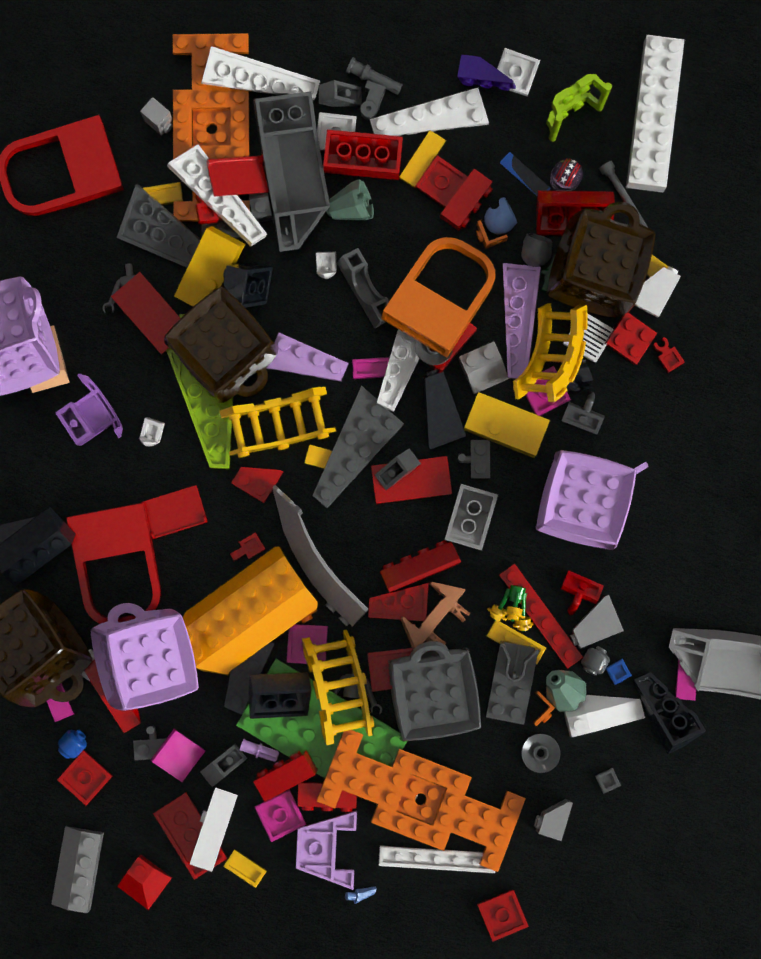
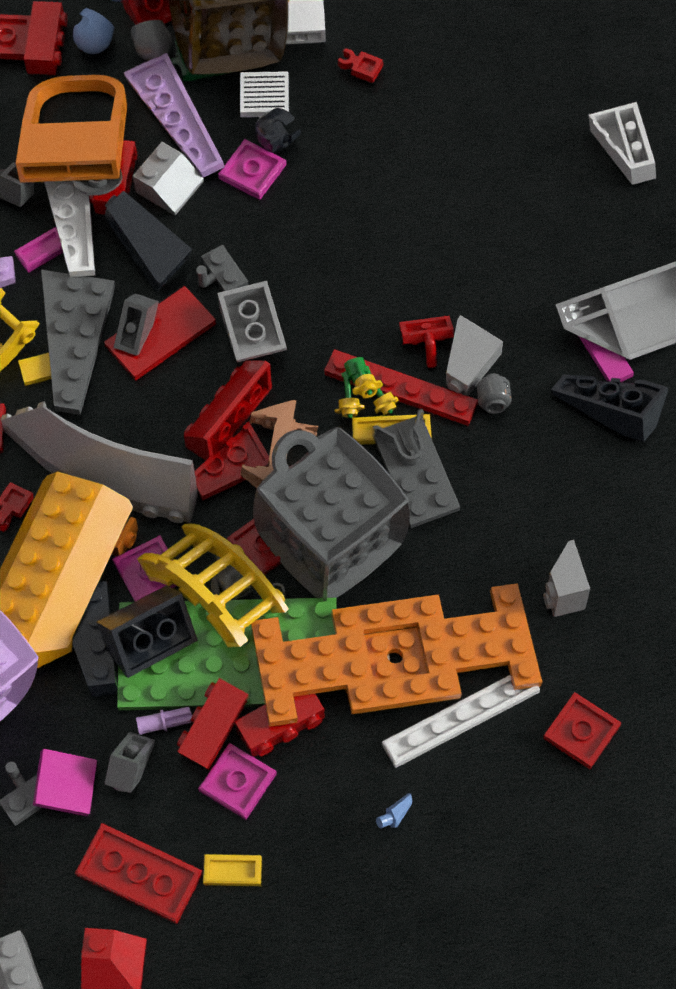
camera: 30 degrees left, 20 degrees down
white brick [189,788,238,872] -> none
lavender wing [295,811,357,890] -> none
yellow brick [464,392,550,458] -> none
orange bracket [476,220,508,249] -> none
yellow fence [513,303,588,402] -> none
dark grey dish [521,734,560,773] -> none
orange bracket [533,691,555,726] -> none
lavender piece [536,450,649,550] -> none
sand green cone [546,670,586,712] -> none
dark grey plate [562,392,605,434] -> none
white wedge [564,695,645,737] -> none
dark grey tile [595,768,621,794] -> none
red plate [604,313,657,365] -> none
blue tile [606,659,632,685] -> none

